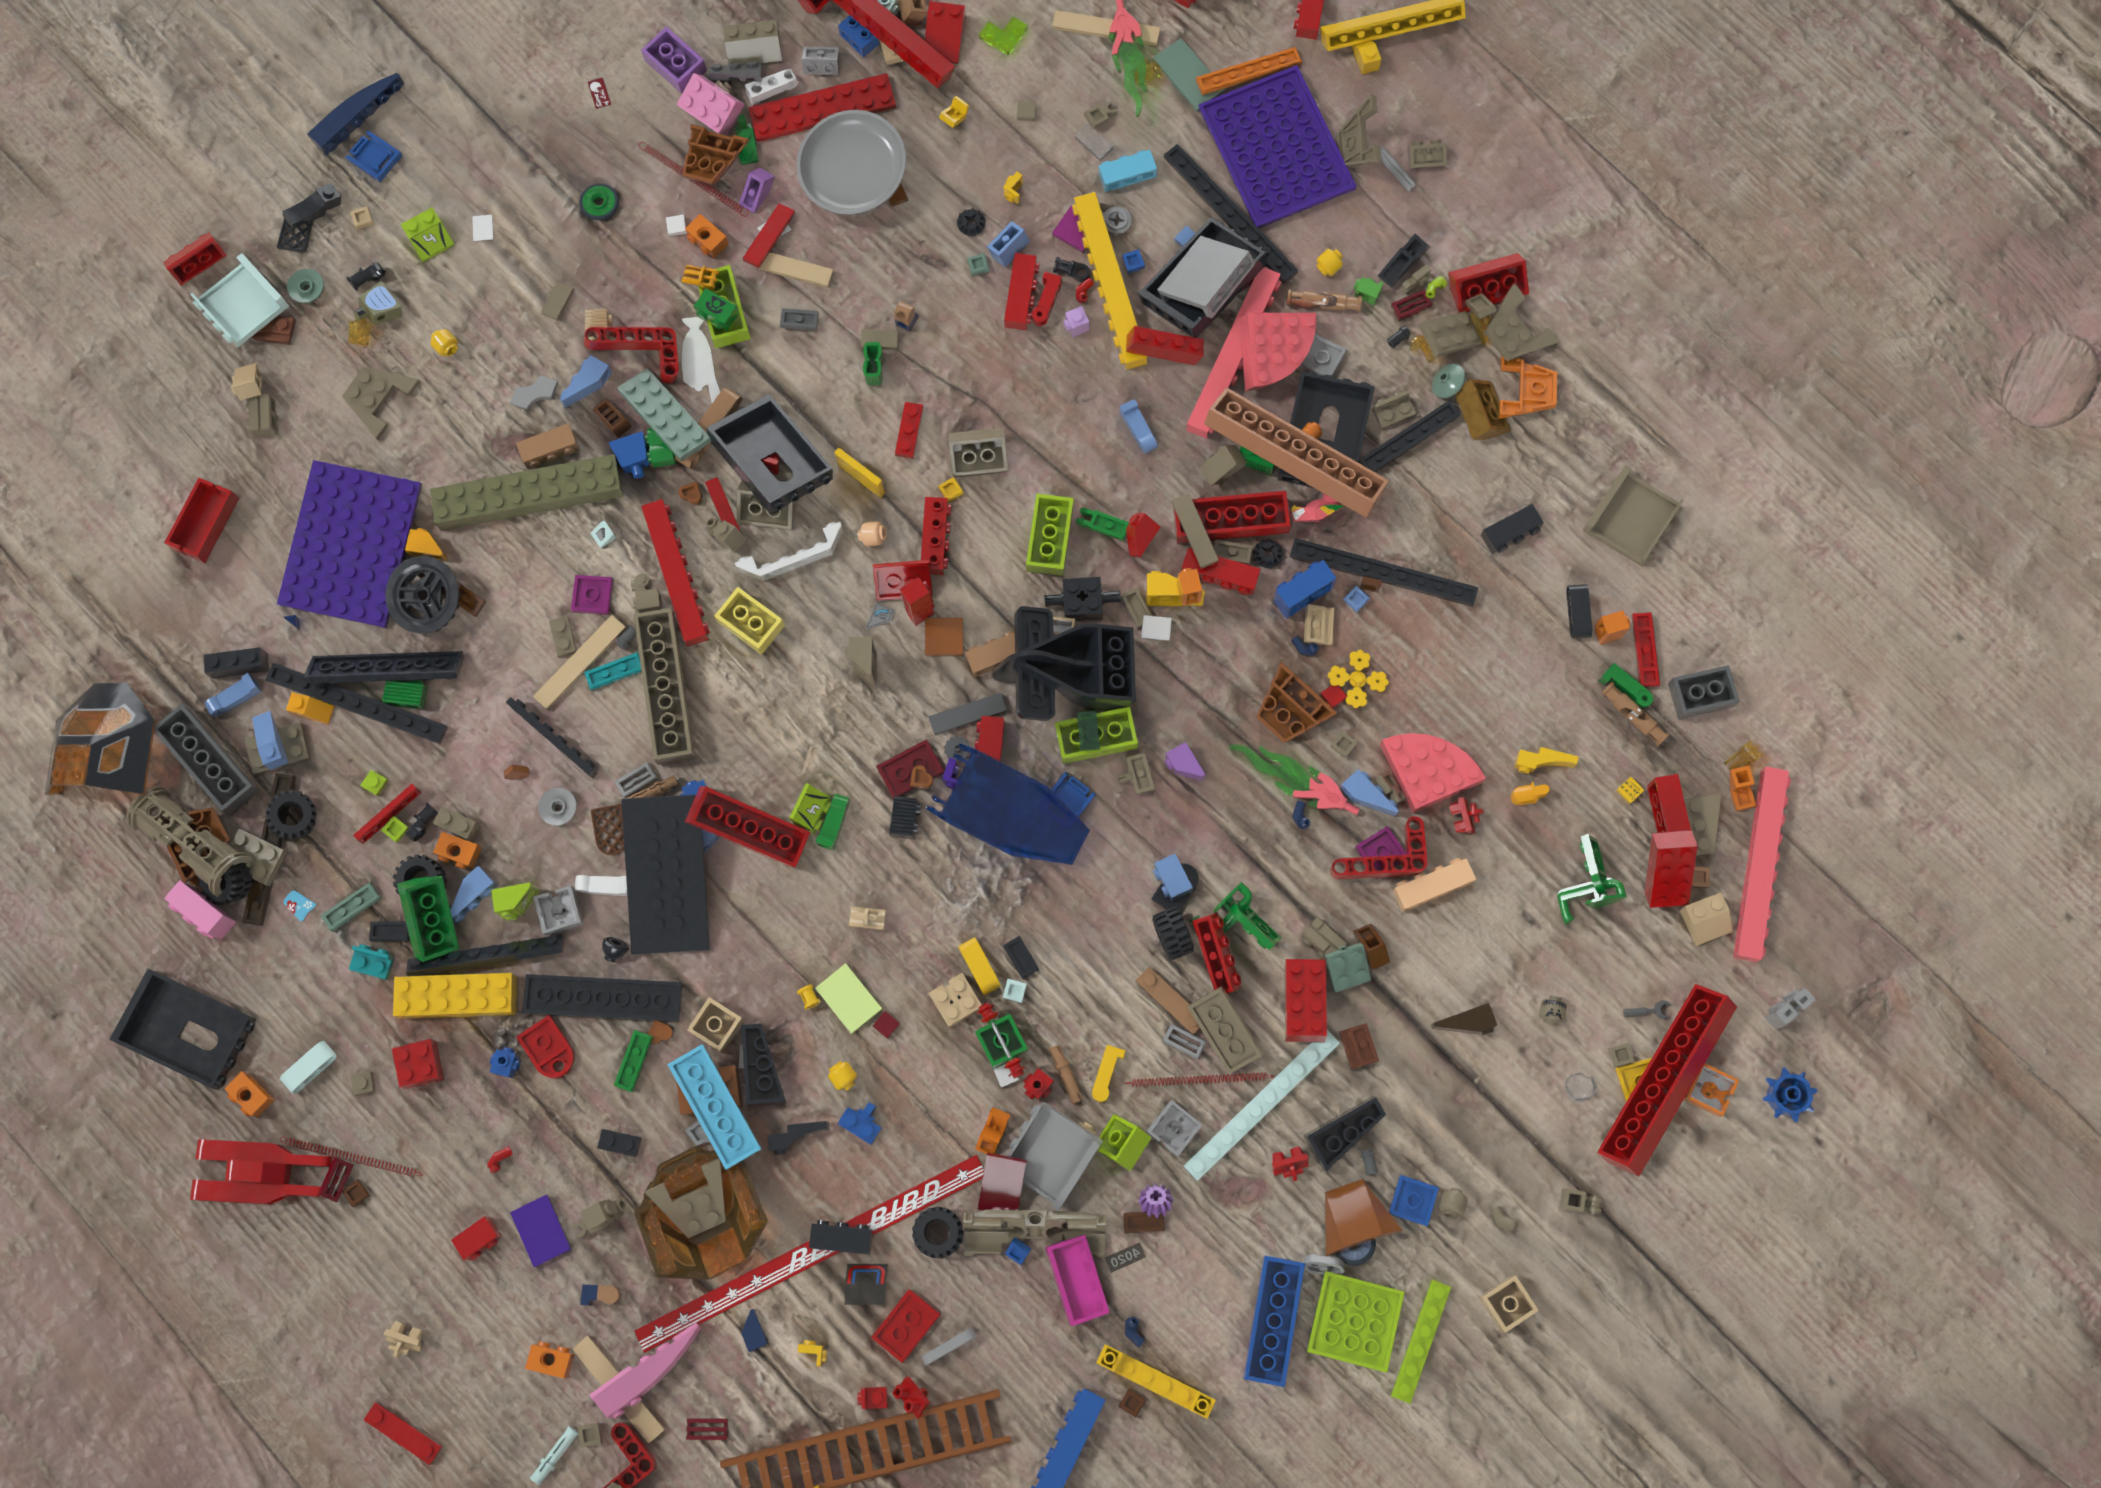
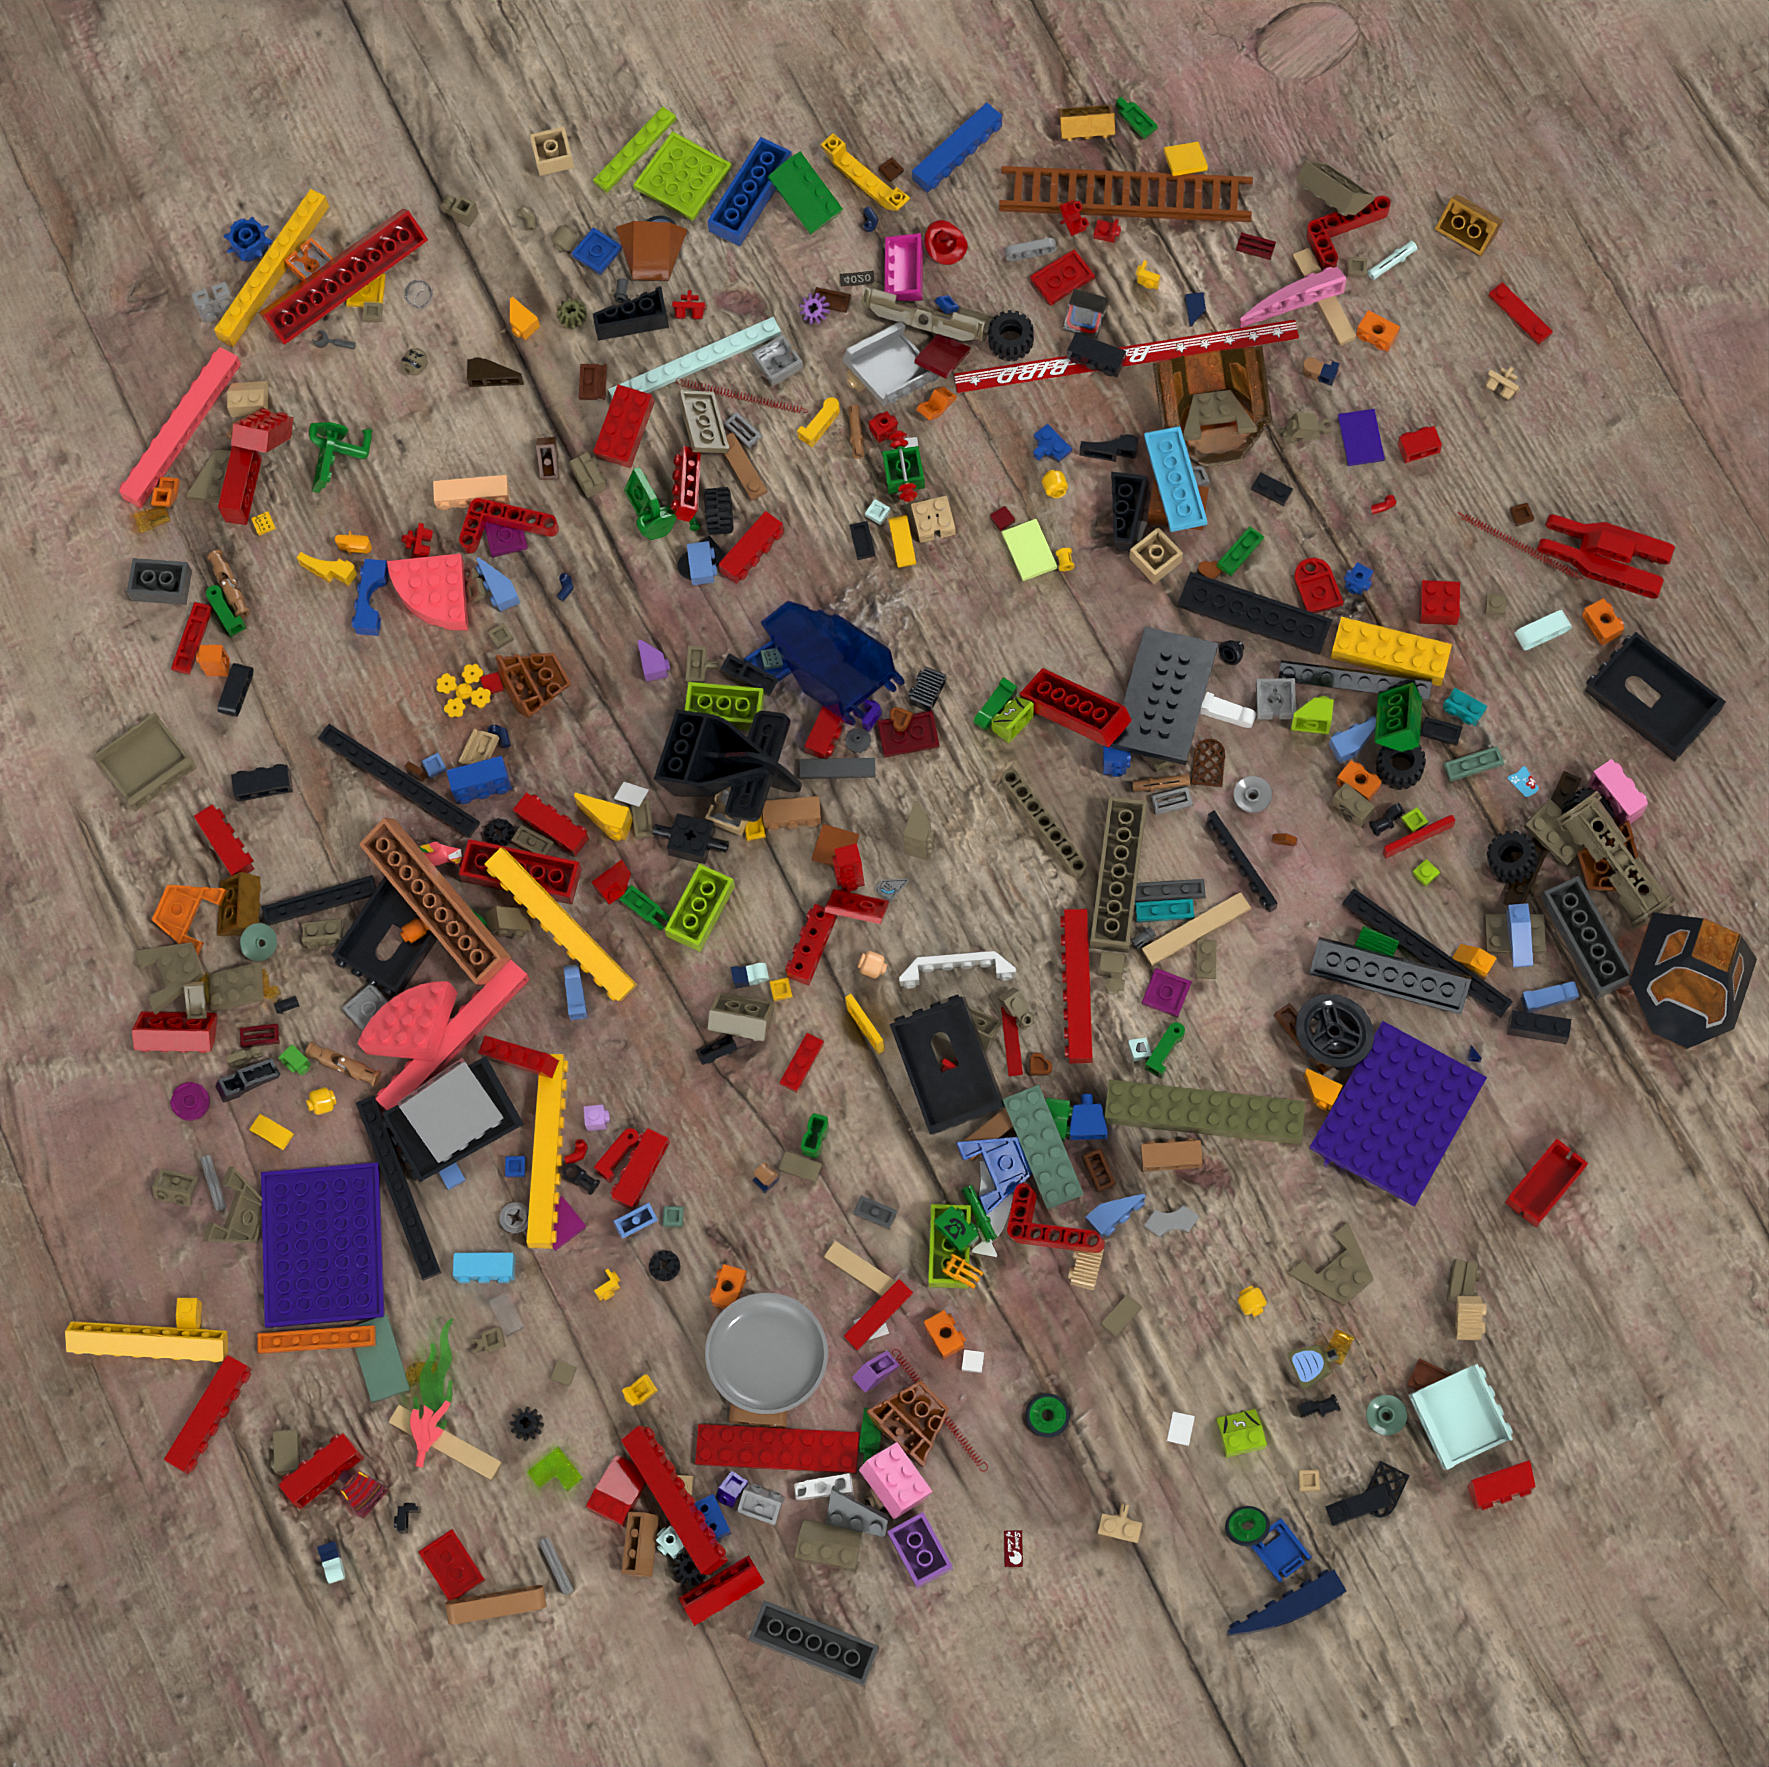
camera: 160 degrees left, 5 degrees down
dark red tile [317,1157,354,1202] -> none
light yellow brick [714,587,785,655] -> none
tan hips [849,907,886,930] -> none
clear green plate [1077,711,1100,751] -> none
lime slope [1098,1114,1152,1171] -> none
dark tan tile [1171,493,1219,569] -> none
orange brick [1177,568,1203,606] -> none
piece [1229,745,1360,816] -> none
light grey plate [1304,1254,1344,1275] -> none
sand green plate [1325,943,1371,993] -> none
lime arm [1426,276,1447,298] -> none
none -> magenta tile [170,1082,210,1121]
none -> red brick [193,804,254,876]
none -> yellow brick [214,189,329,347]
none -> yellow slope [249,1114,294,1150]
none -> blue arch [352,559,389,636]
none -> yellow brick [485,848,637,1001]
none -> black gear [509,1407,544,1442]
none -> light orange slope [510,296,540,340]
none -> olive gear [556,298,587,329]
none -> black plate [695,1035,738,1065]
none -> orange brick [709,1264,747,1309]
none -> bracket [716,1471,748,1508]
none -> red brick [718,511,784,584]
none -> black slope [719,653,779,696]
none -> leg [731,963,769,989]
none -> sand green tile [760,648,783,670]
none -> green slope [768,151,843,235]
none -> red hat [924,220,968,265]
none -> wing [955,1137,1033,1215]
none -> green pin [961,1185,997,1243]
none -> dark tan beam [1002,768,1087,878]
none -> tan plate [1098,1503,1142,1543]
none -> dark grey tile [1135,879,1206,902]
none -> green leg [1145,1022,1185,1079]
none -> green wheel [1225,1506,1270,1546]

